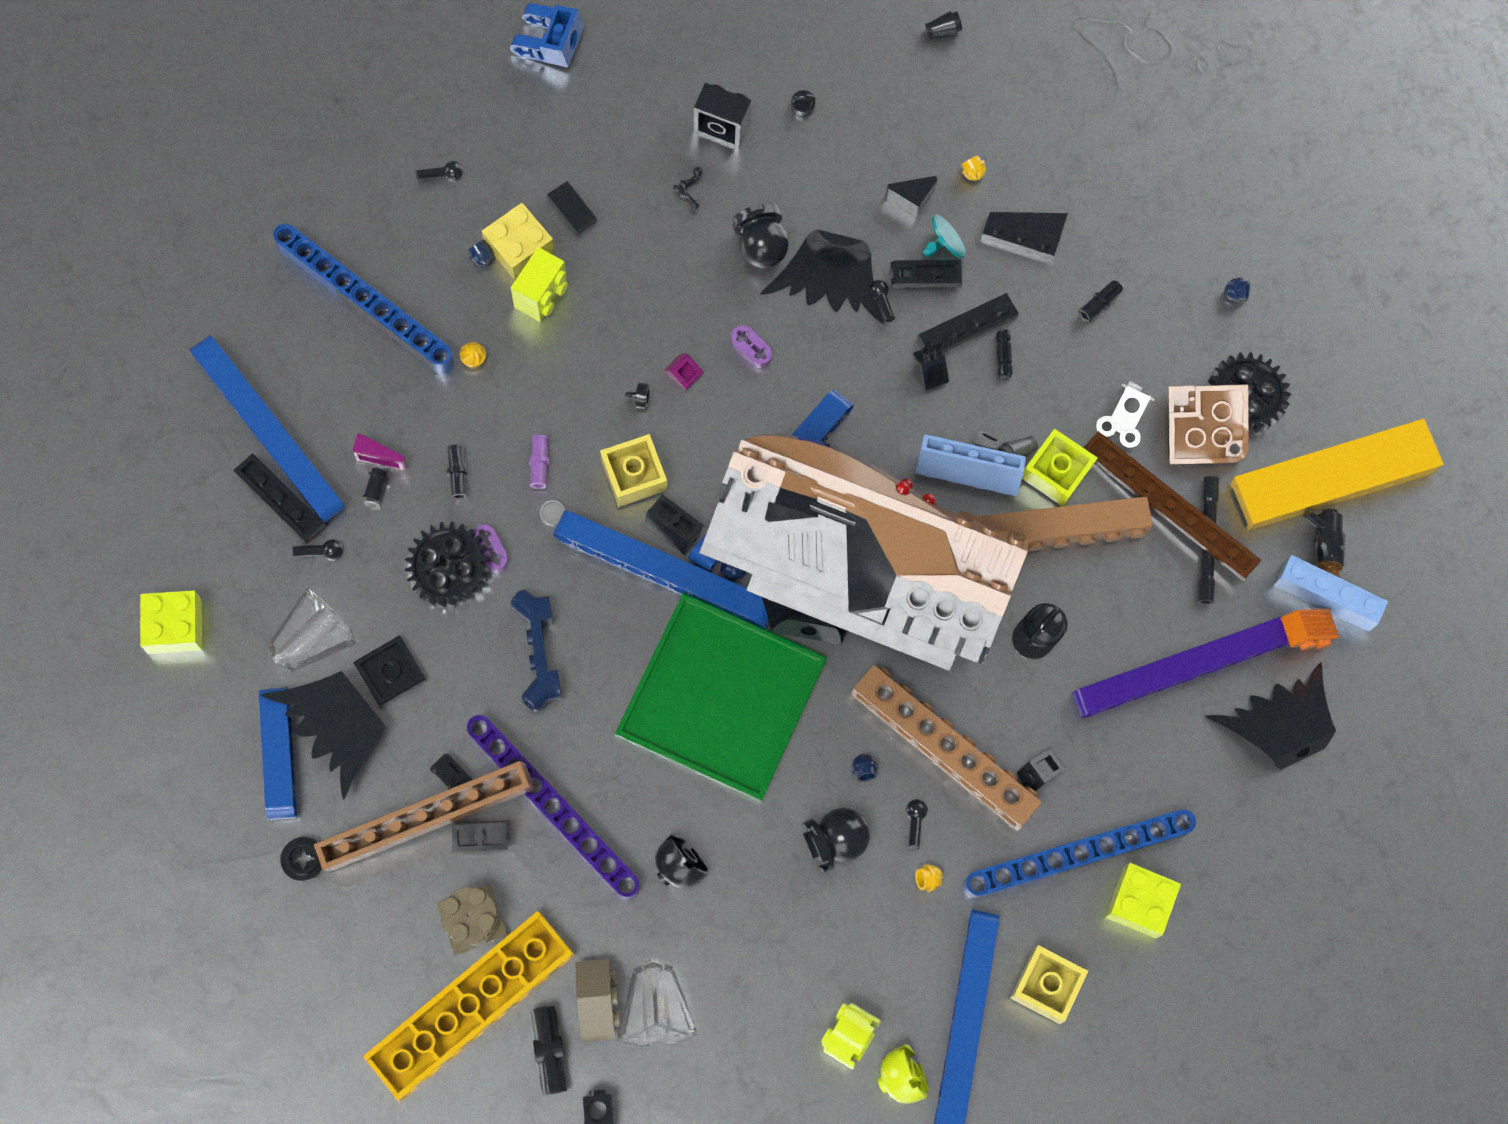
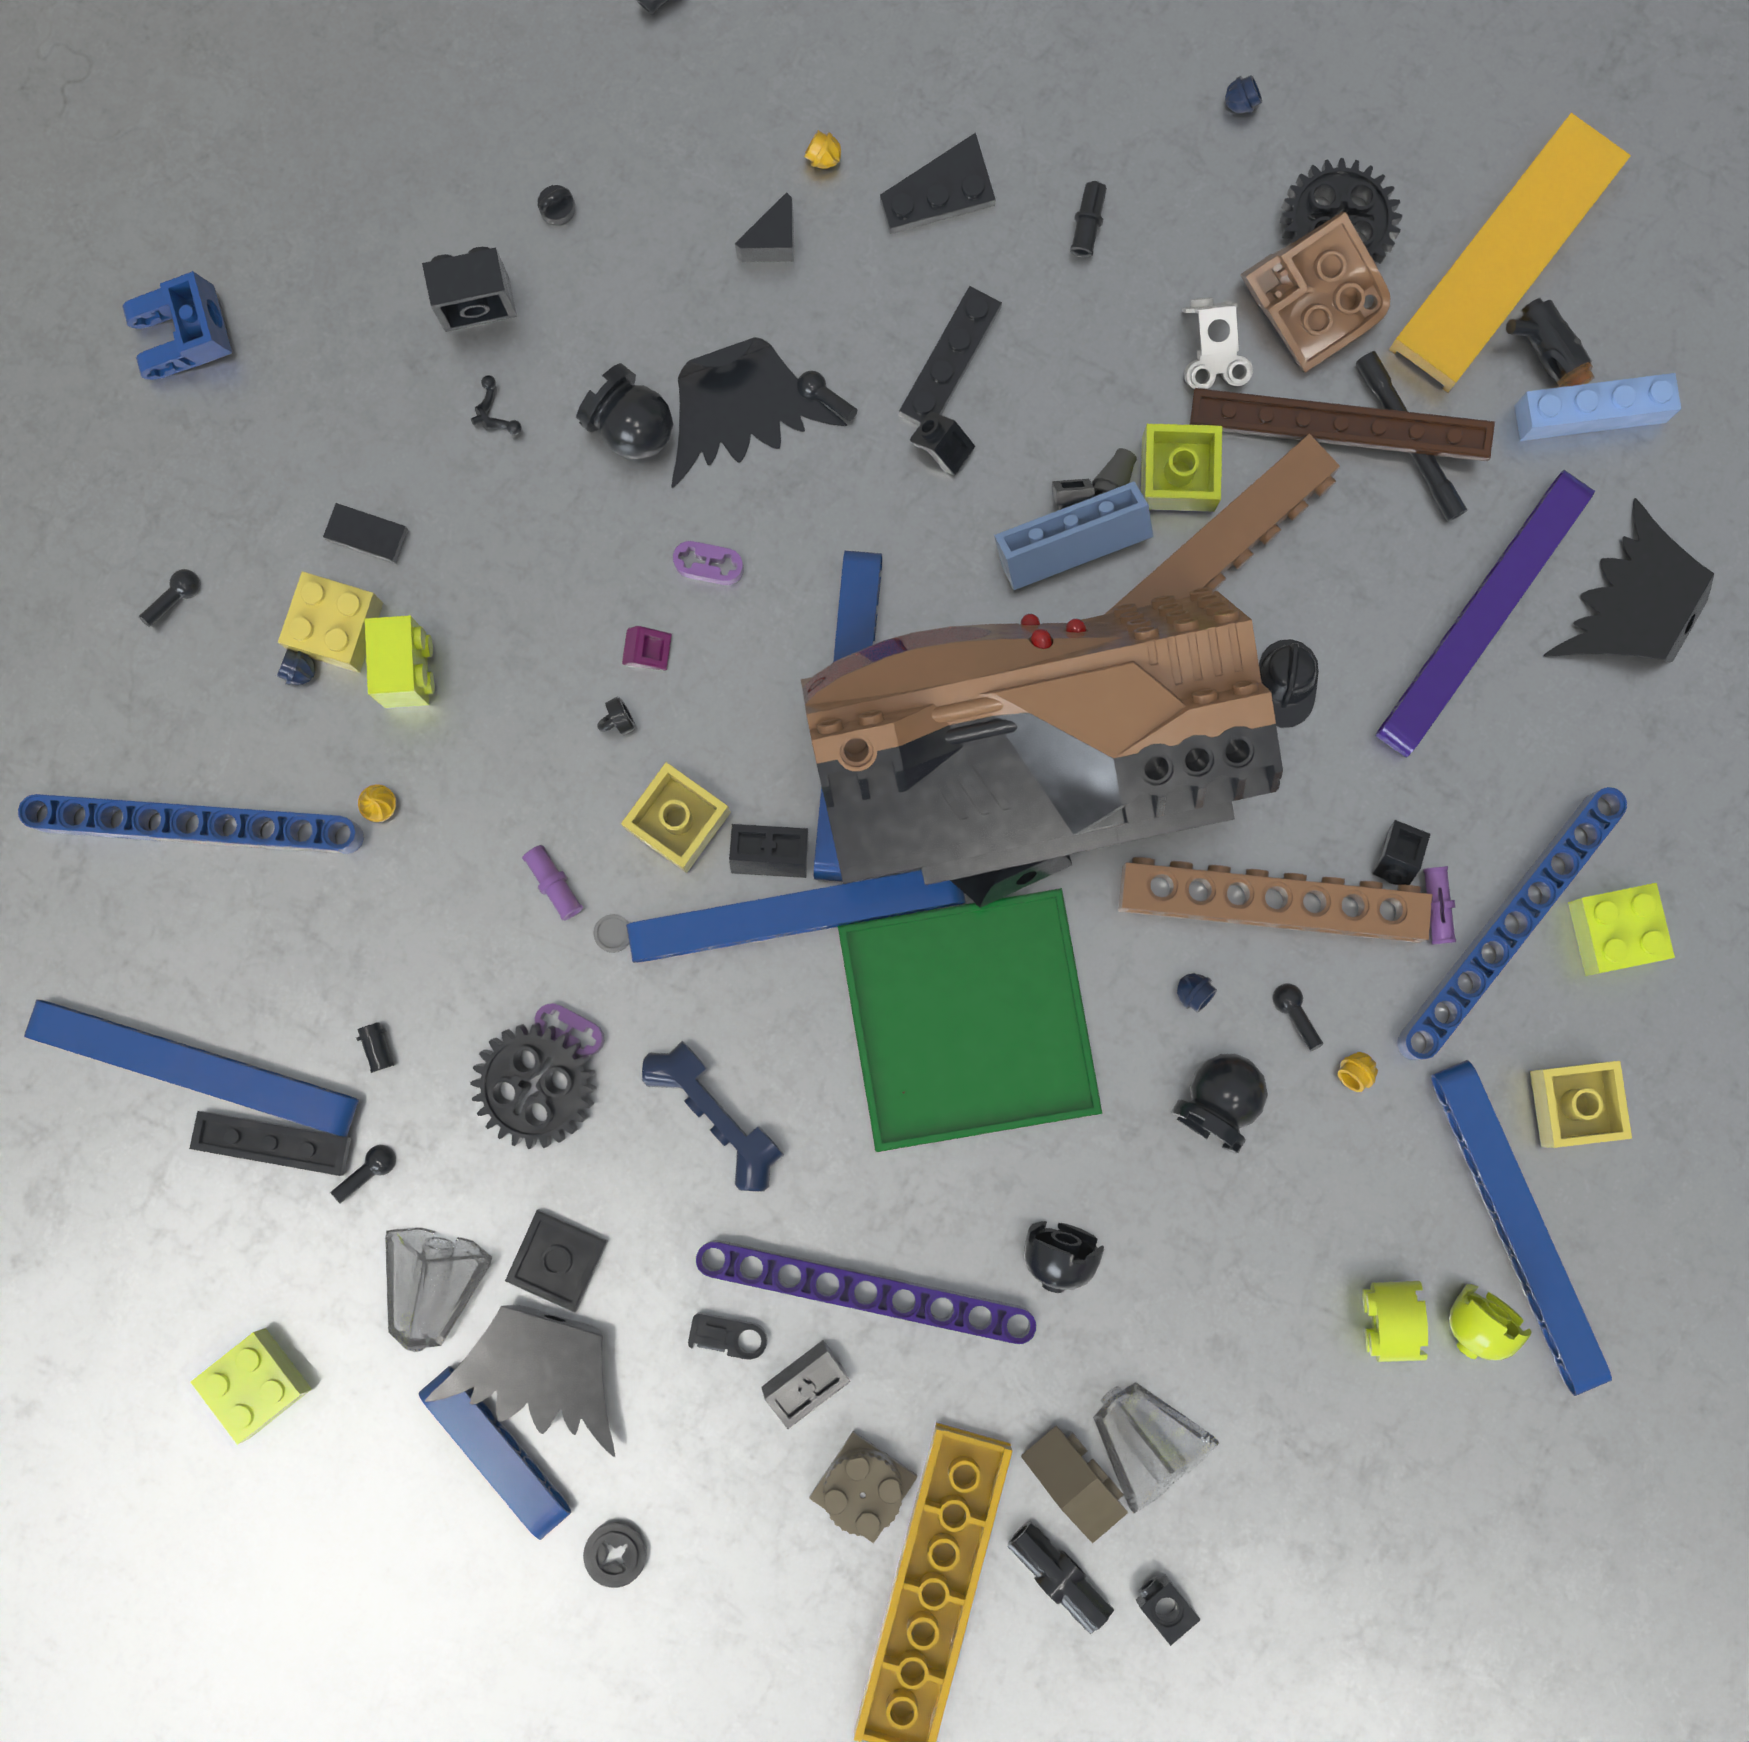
camera: 25 degrees left, 10 degrees up
medium nougat brick [314,761,535,872] -> none
magenta slope [352,433,408,471] -> none
black pin [446,445,468,499] -> none
black plate [890,260,962,290] -> none
teal shield [923,215,966,258] -> none
black axle [996,329,1013,379] -> none
orange brick [1281,608,1340,651] -> none
none -> medium lavender pin [1423,866,1456,944]

